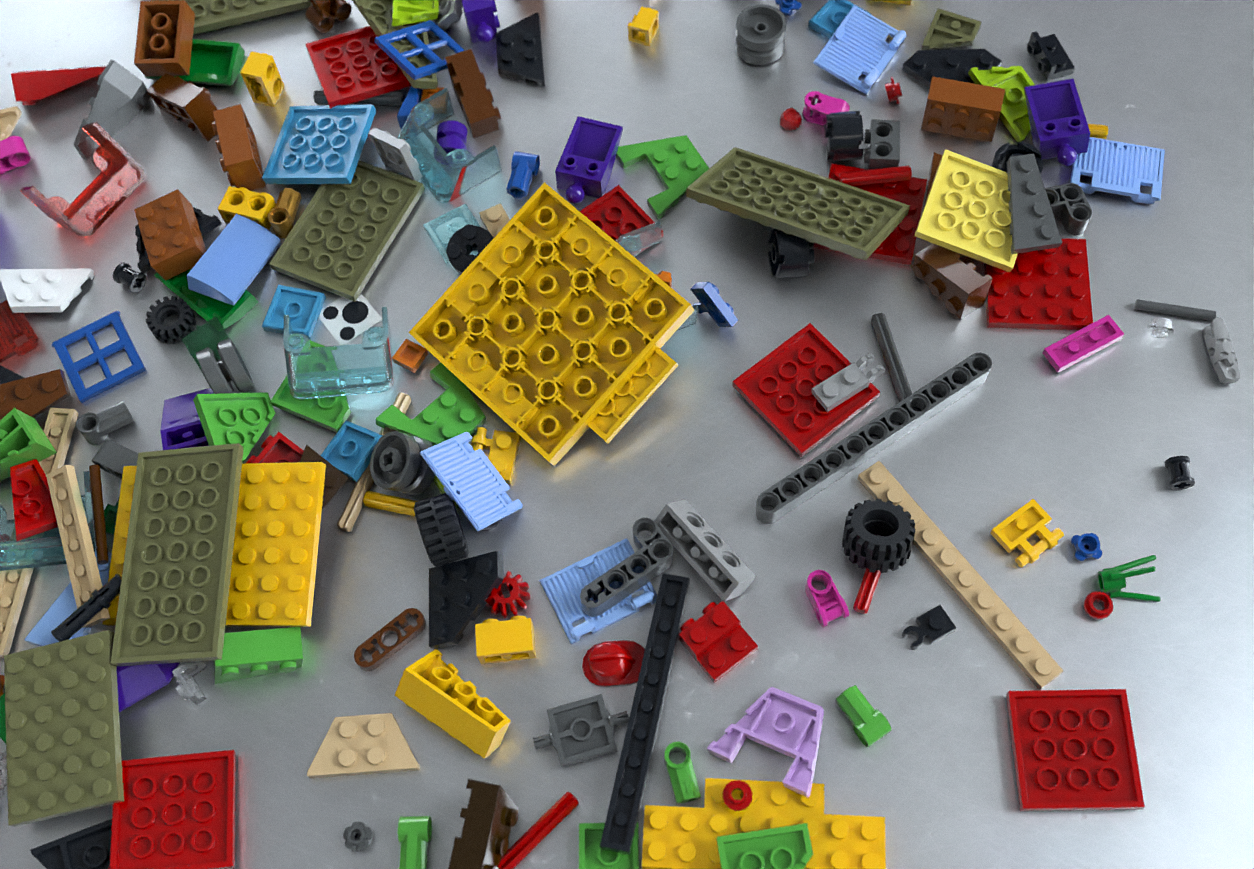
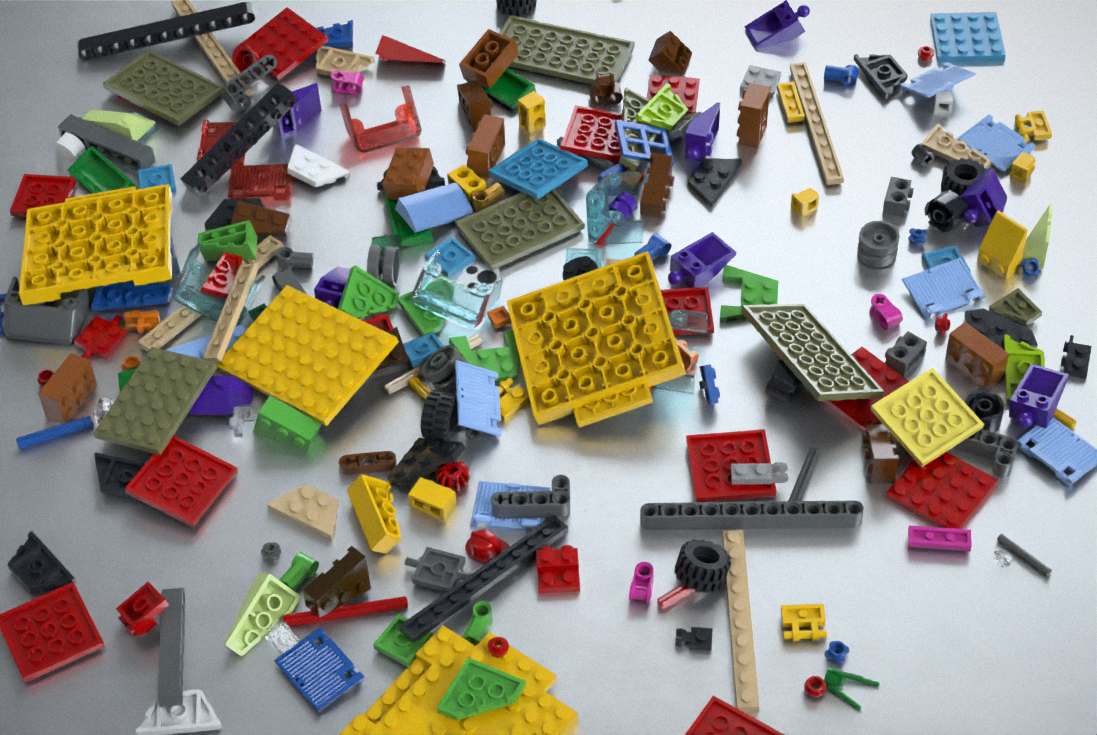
camera: 30 degrees right, 15 degrees down
blue window [51,311,146,403] -> none
black pin [51,574,122,642] -> none
dark grey wedge [73,60,151,160] -> none
reddish brown bar [89,465,109,565] -> none
olive plate [110,443,244,667] -> none
black bush [112,262,147,292] -> none
black tyre [146,296,196,344] -> none
light grey plate [368,127,423,182] -> none
light grey brick [654,499,757,602] -> none
lavender wing [707,687,824,798] -> none
red piece [779,107,802,131] -> none
black brick [824,111,864,162] -> none
bright green piece [835,685,892,748] -> none
red axle [839,166,912,186] -> none
dark grey wing [1007,154,1062,254] -> none
black bush [1164,456,1195,490] -> none
light grey hinge [1202,317,1240,384] -> none

